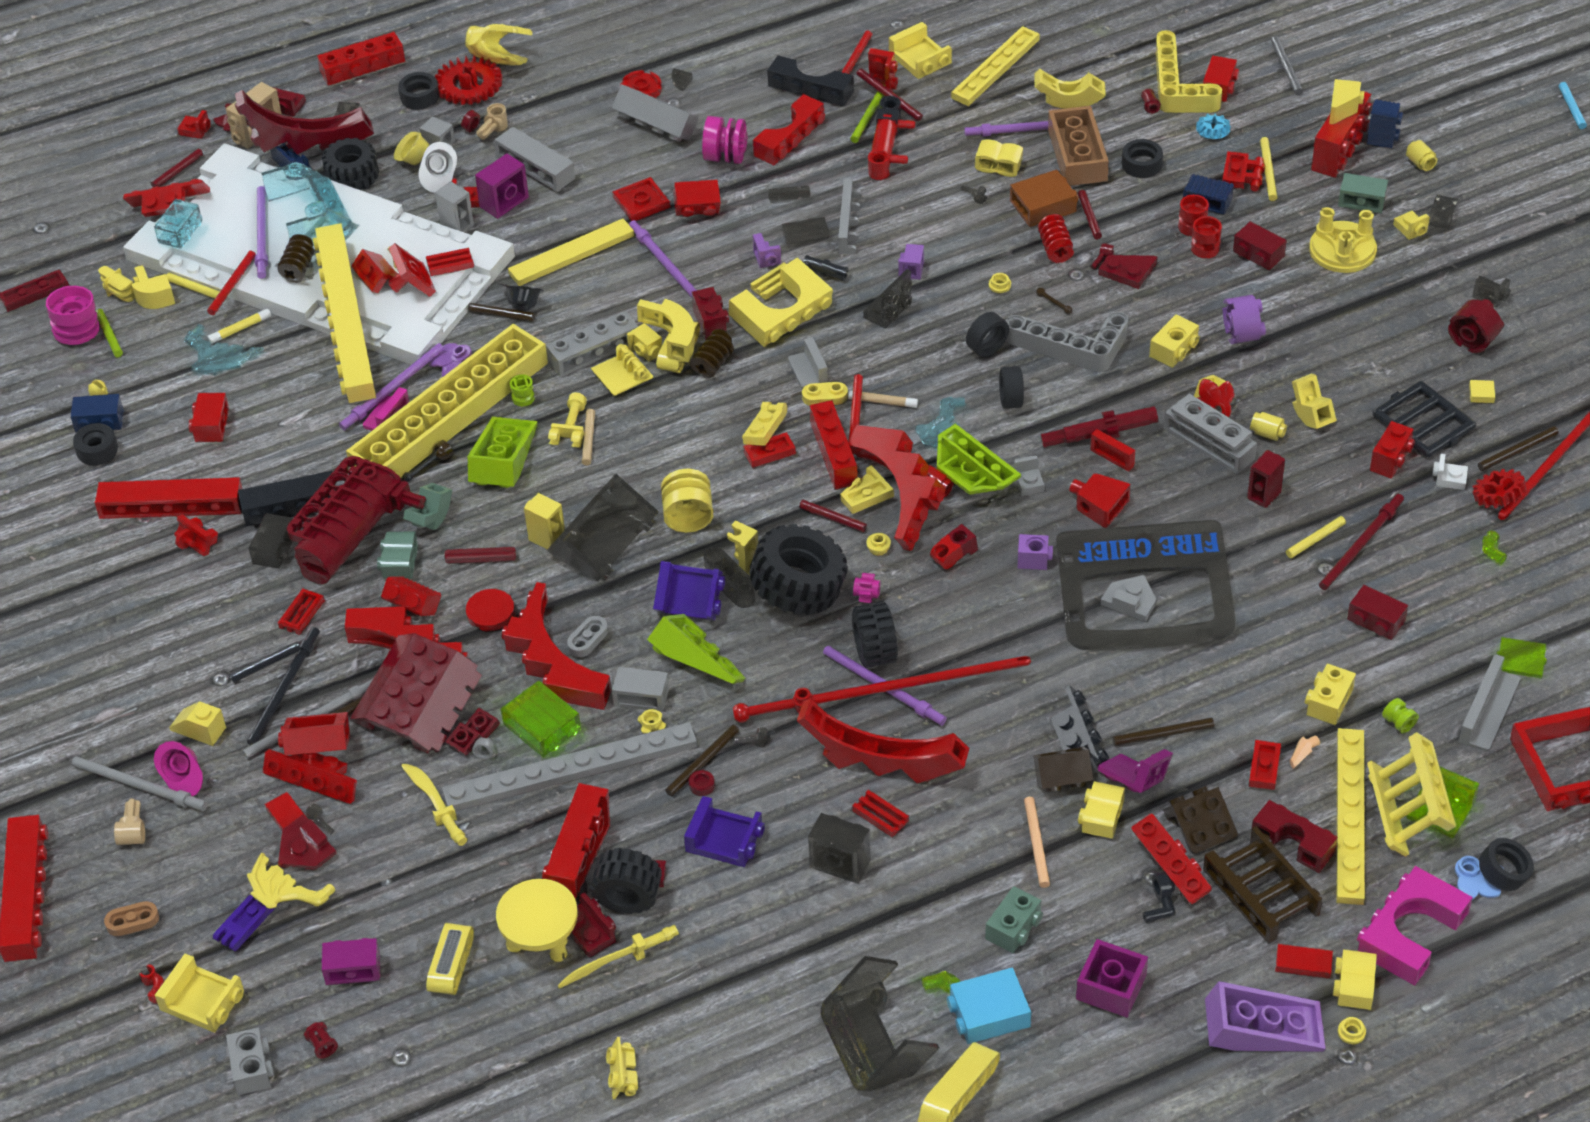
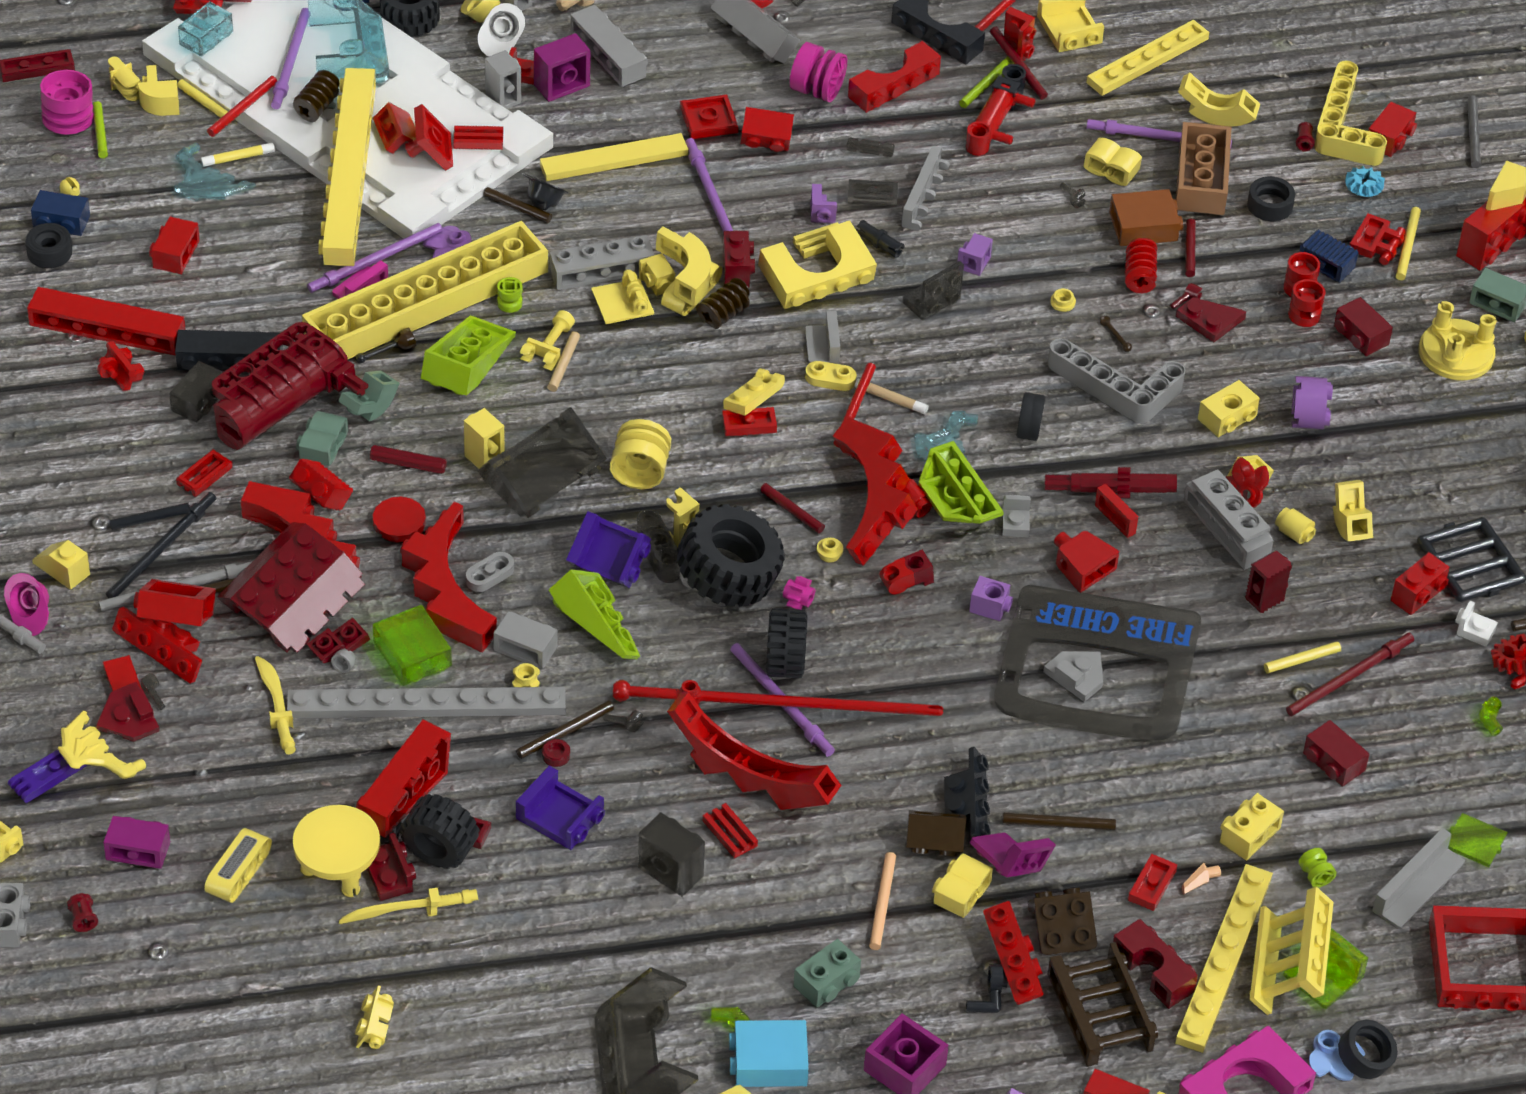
camera: 10 degrees right, 0 degrees up
red brick [810,400,857,490] -> none
light yellow wing [840,465,894,514] -> none
black tyre [966,312,1009,357] -> none

